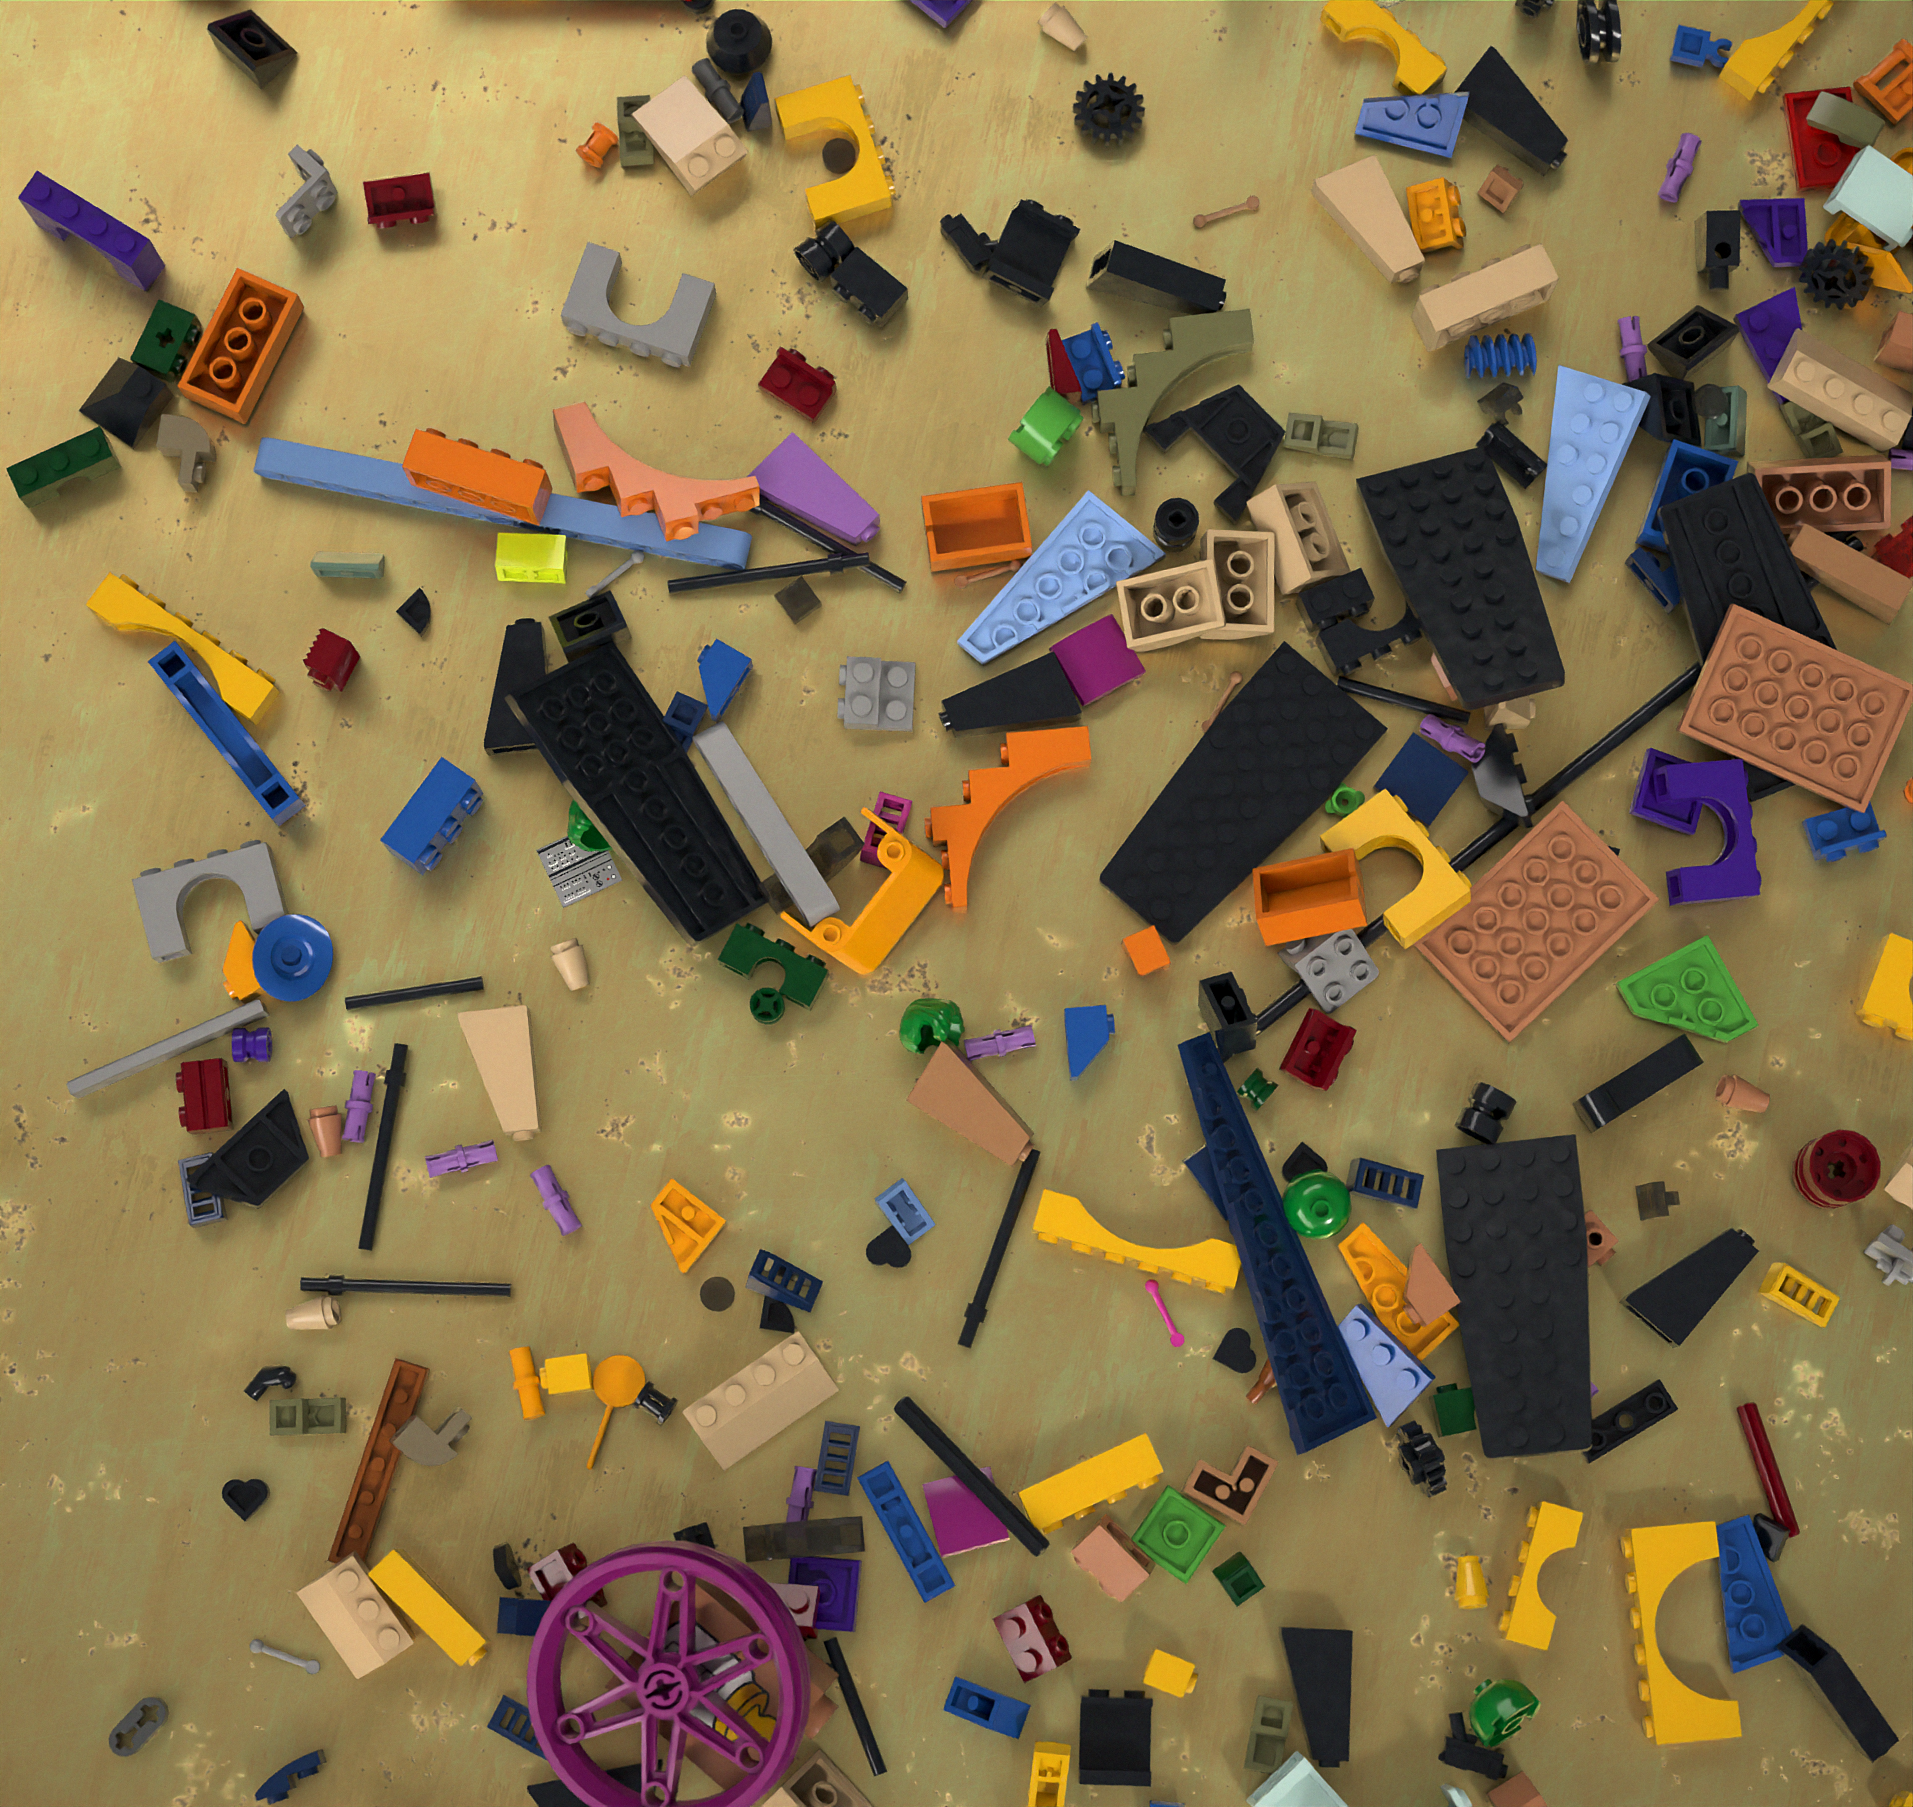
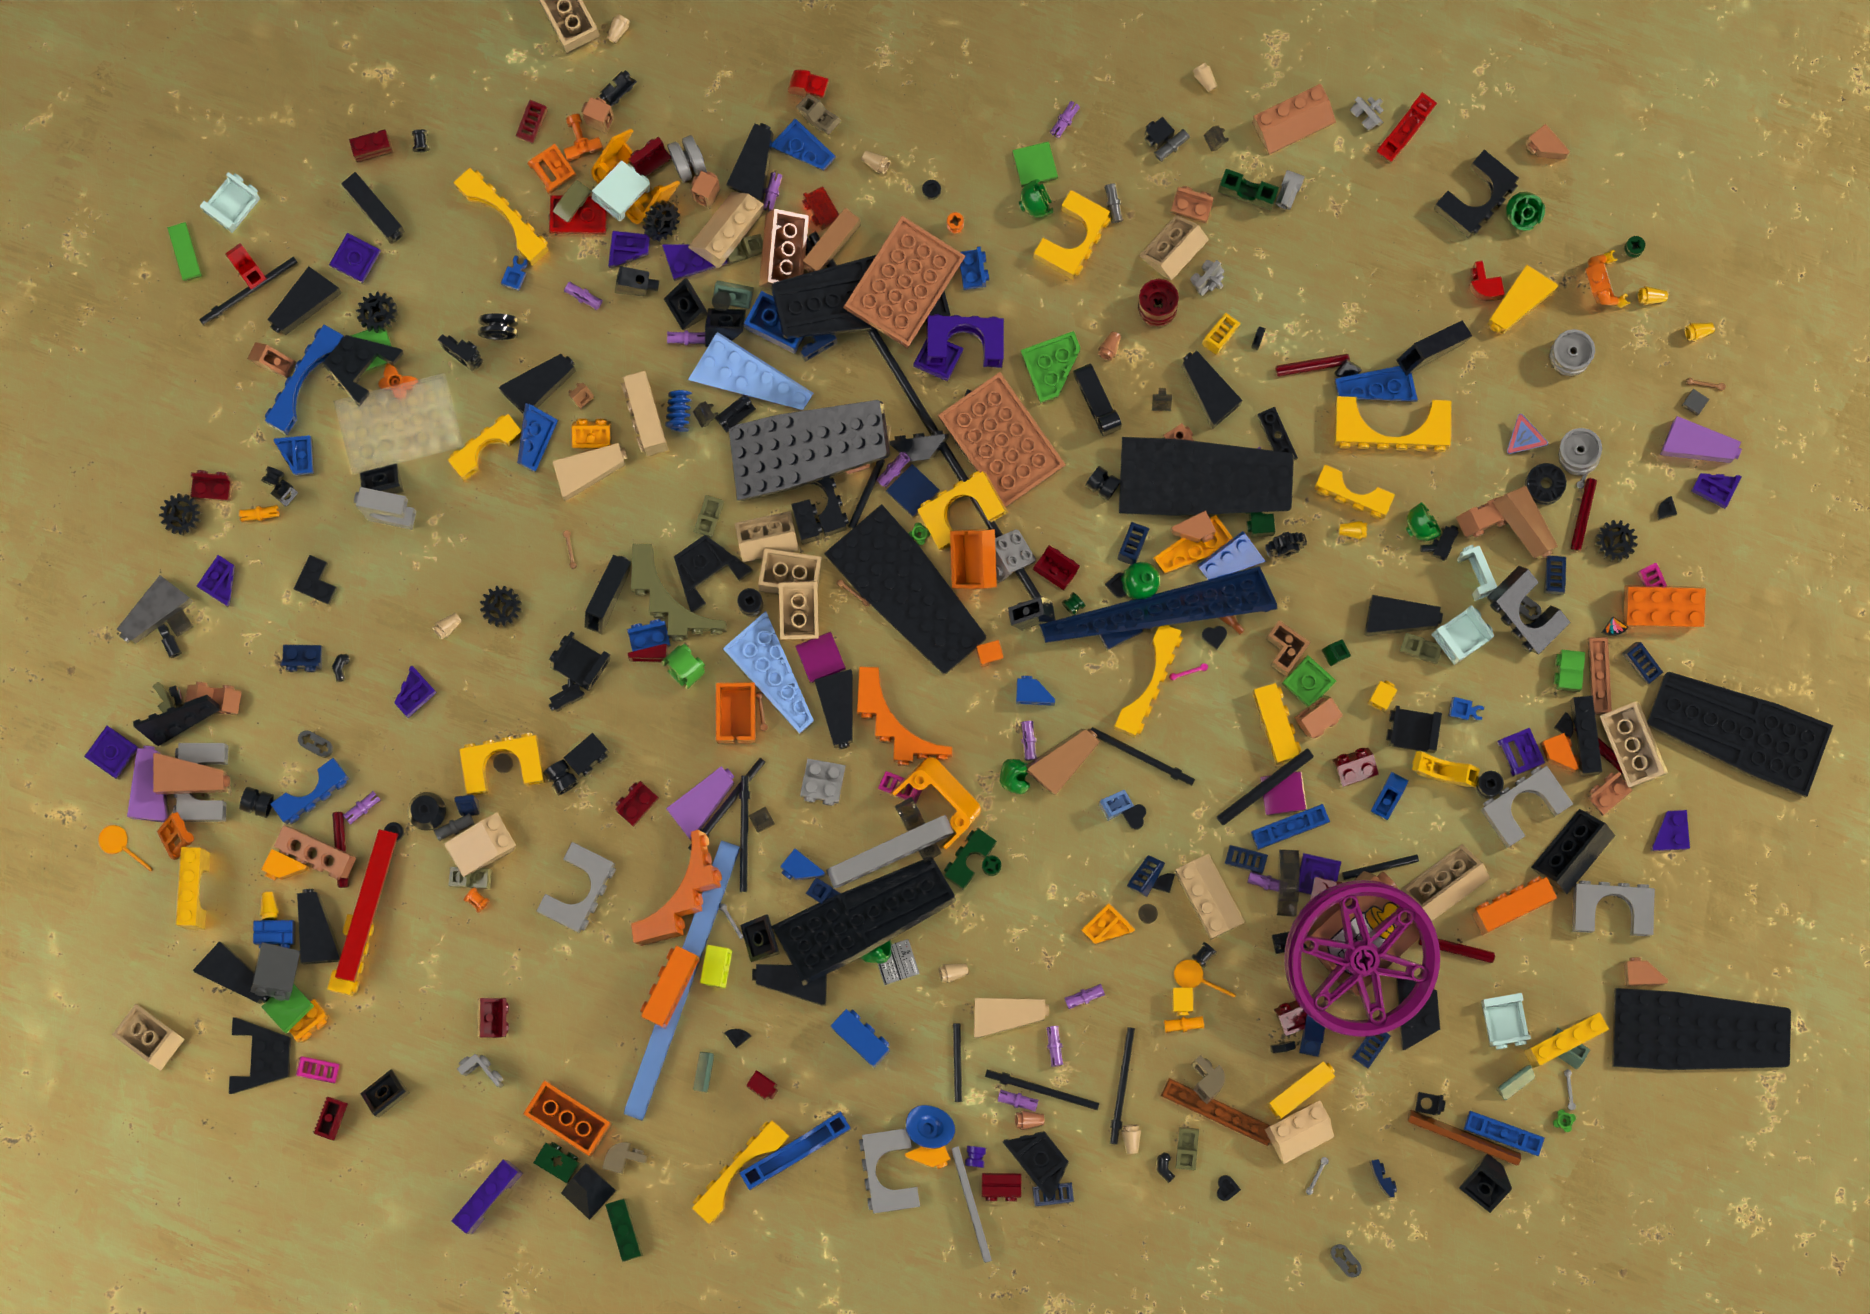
camera: 80 degrees left, 0 degrees up
none -> black tile [1251,326,1266,350]

